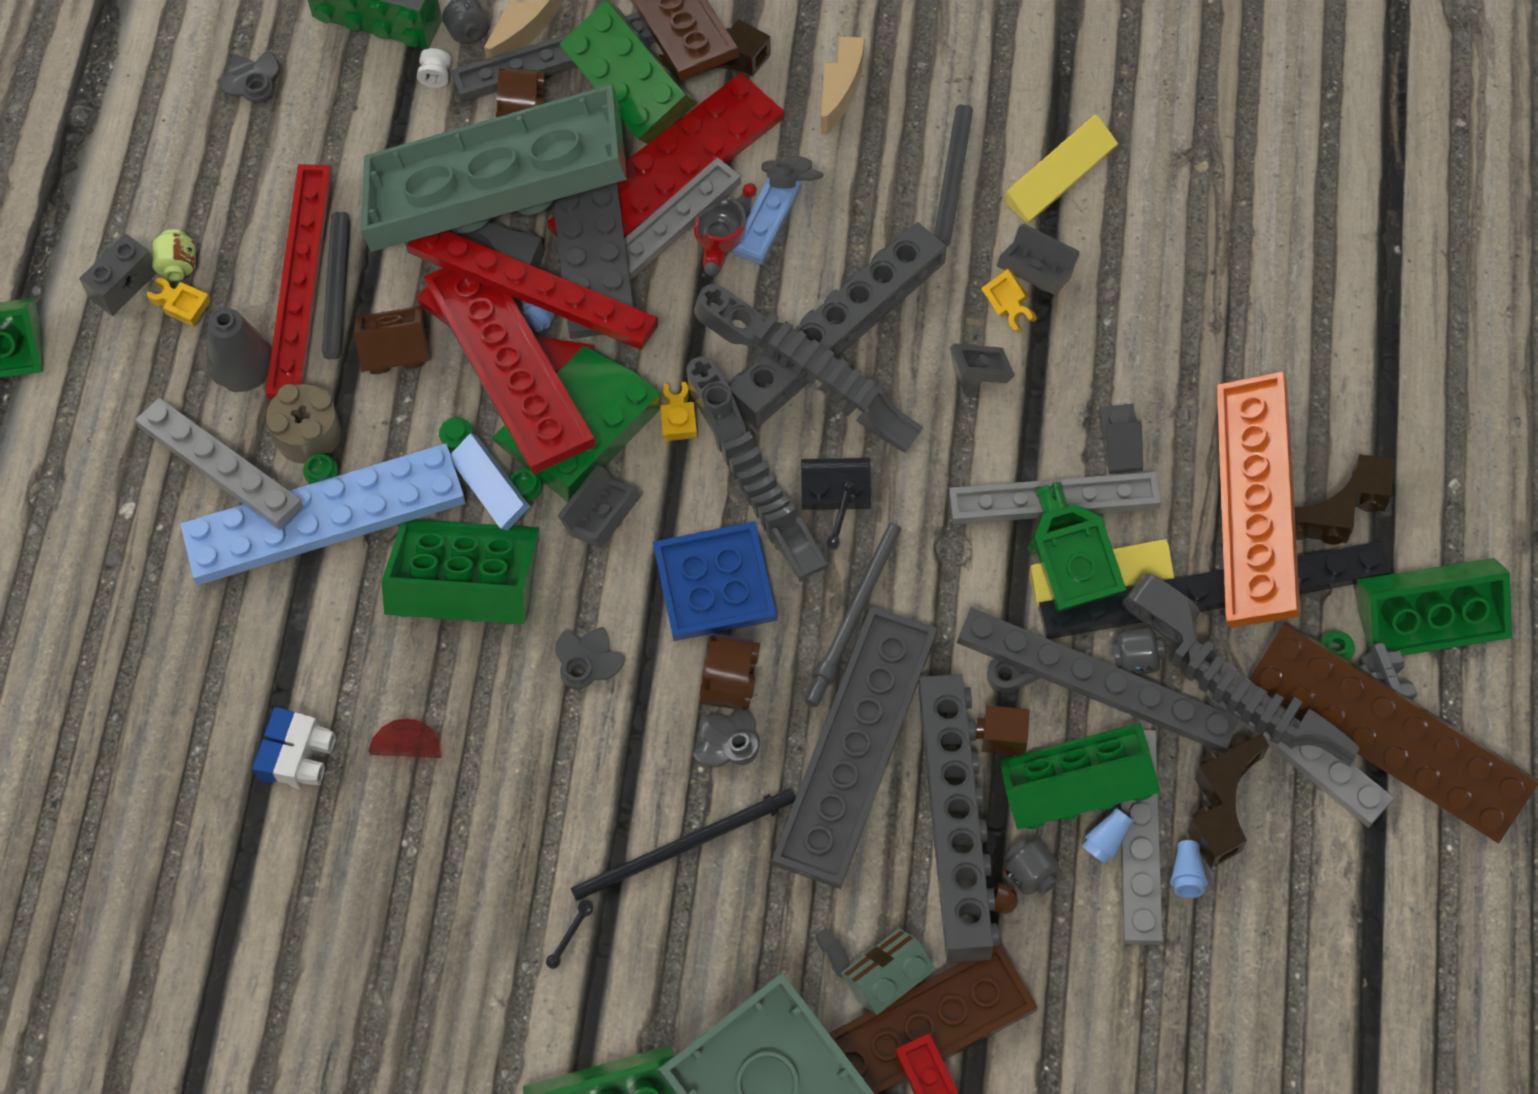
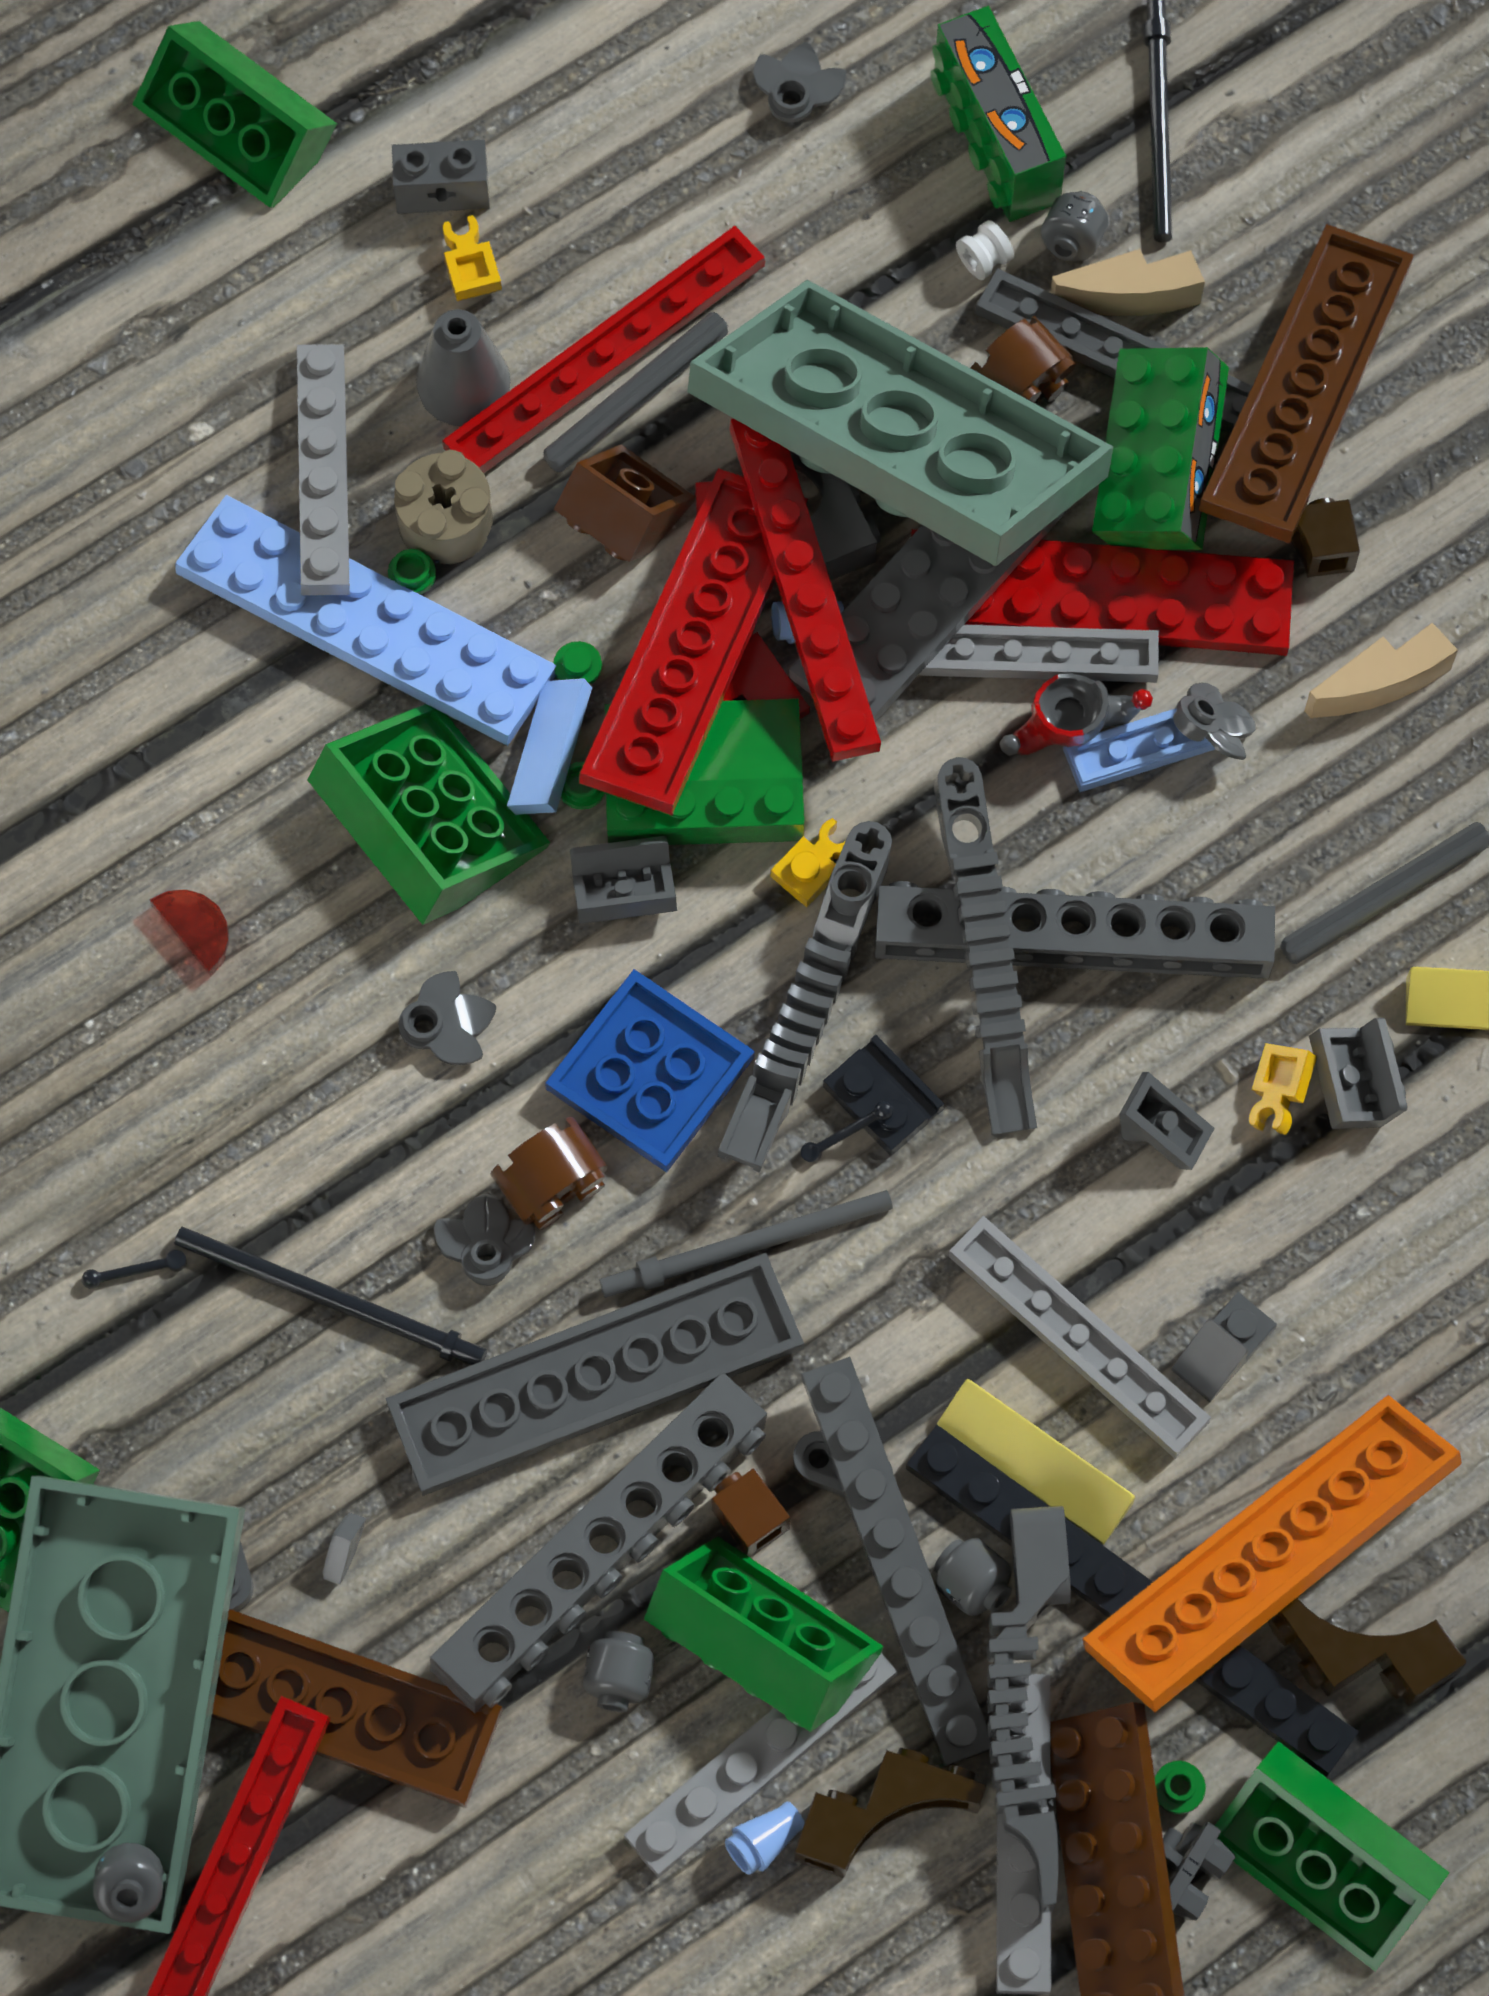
camera: 45 degrees right, 5 degrees up
yellowish green head [152,229,196,281] -> none
white hips [252,707,336,790] -> none
sand green brick [841,928,936,1015] -> none
reddish brown hinge [992,882,1018,914] -> none
green plate [1027,482,1127,613] -> none
light blue cone [1082,808,1134,864] -> none

